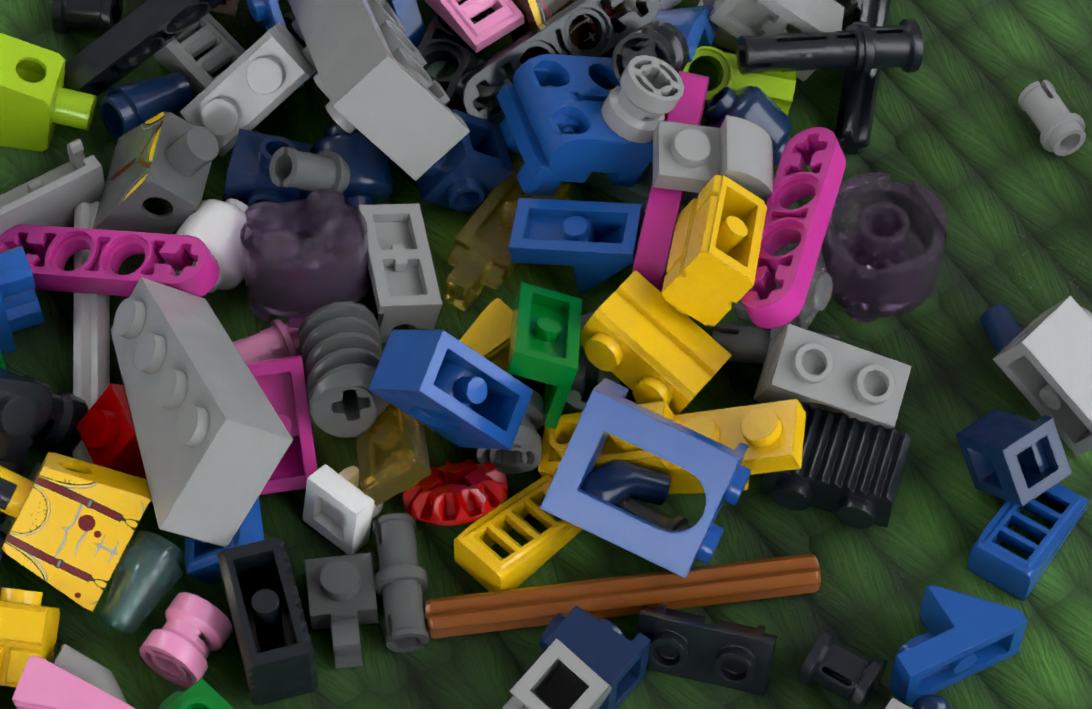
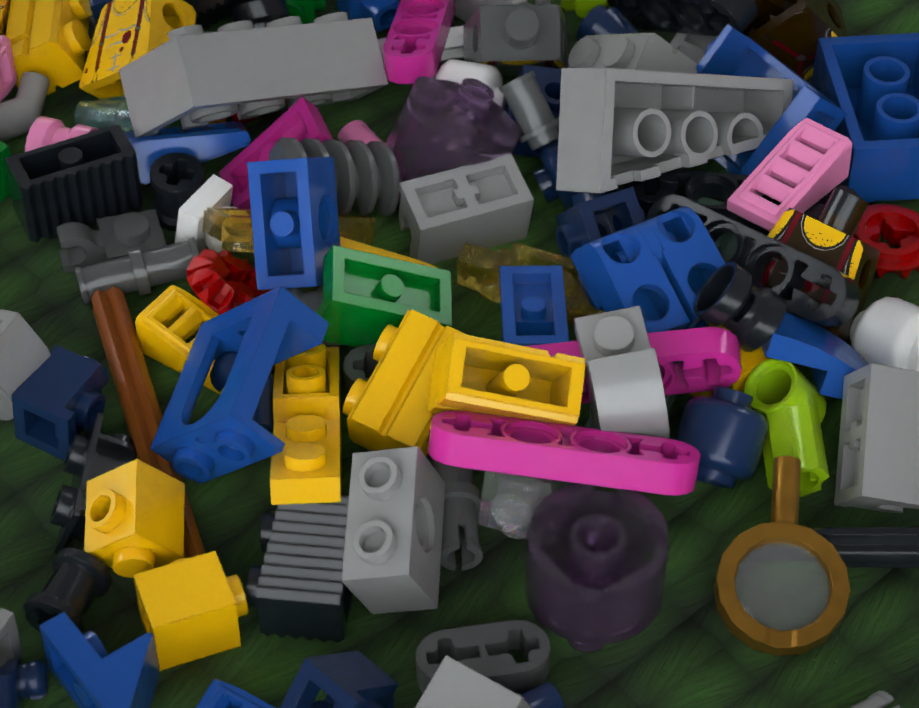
camera: 80 degrees right, 10 degrees down
light grey wheel [601,55,685,143] -> none
black pin [736,18,923,76] -> none
none -> yellow brick [84,459,185,578]
none -> yellow brick [133,551,248,671]
none -> black bush [150,152,204,231]
none -> dark grey beam [416,620,550,694]
none -> piece [713,456,850,656]

